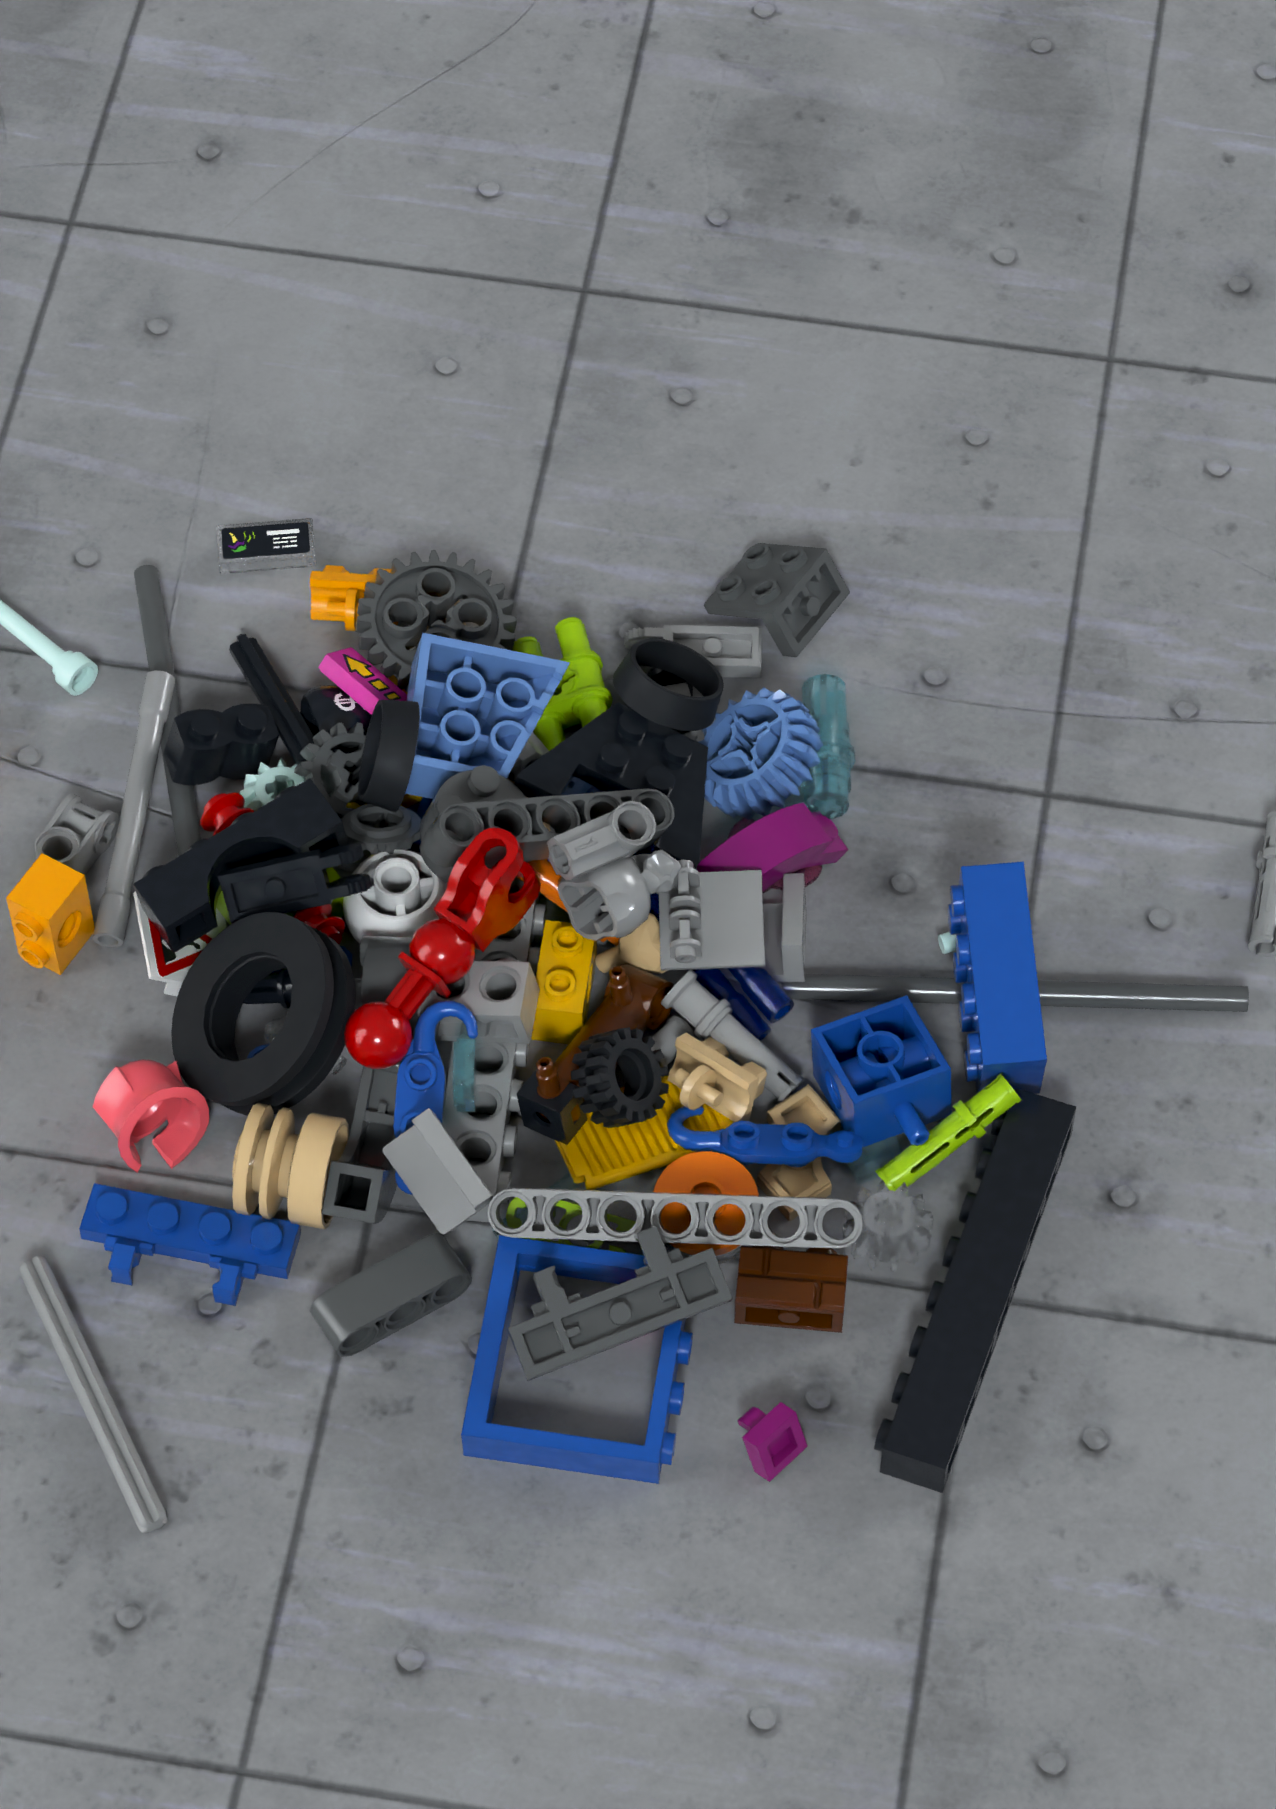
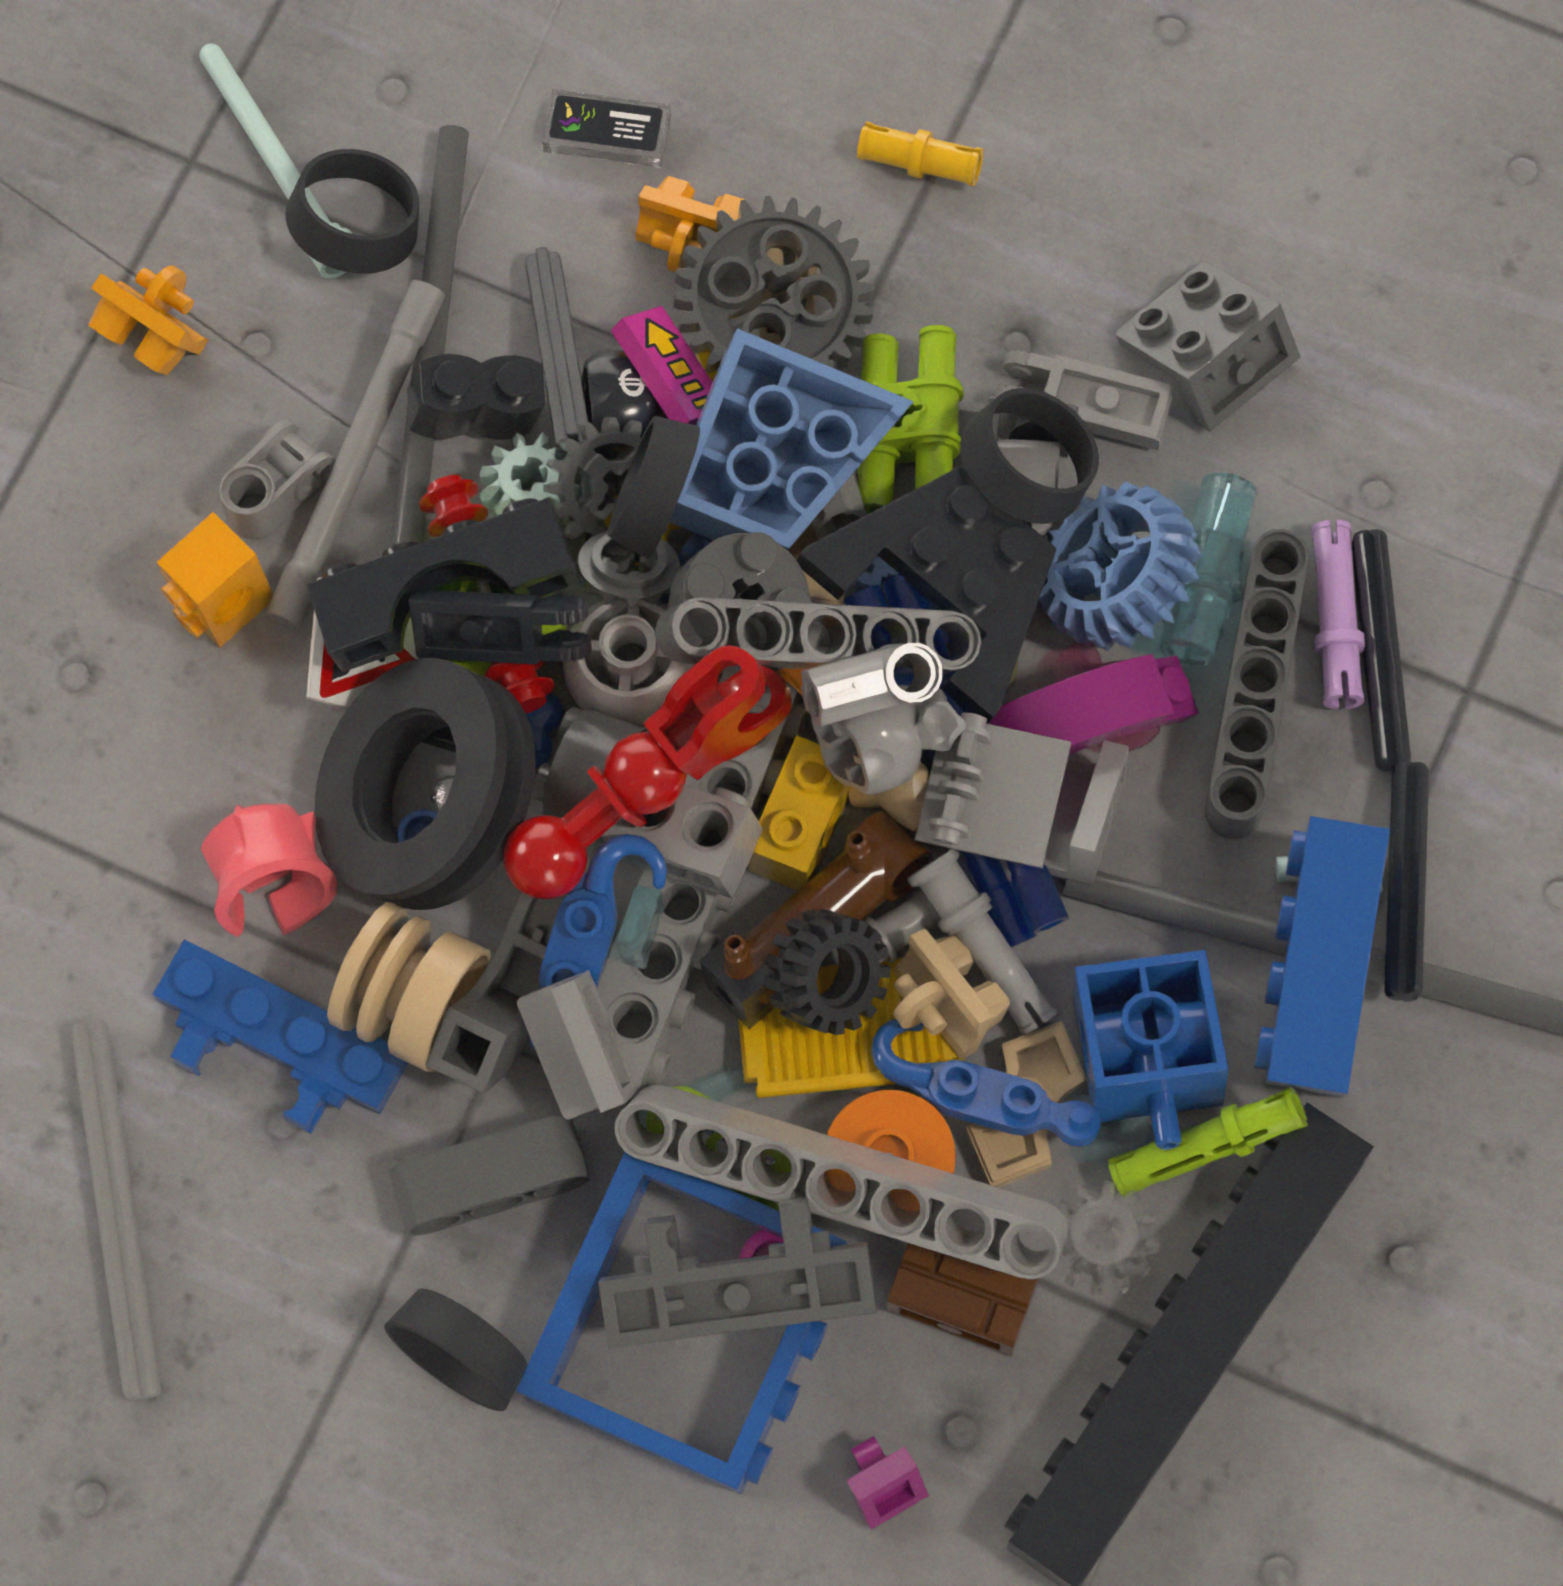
camera: 20 degrees right, 15 degrees up
none -> black tyre [285,149,419,274]
none -> black tyre [384,1288,527,1411]
none -> yellow pin [857,121,984,187]
none -> dark grey beam [1205,529,1309,839]
none -> lavender pin [1311,520,1365,710]
none -> black axle [1351,529,1411,771]
none -> black axle [1384,760,1429,1002]

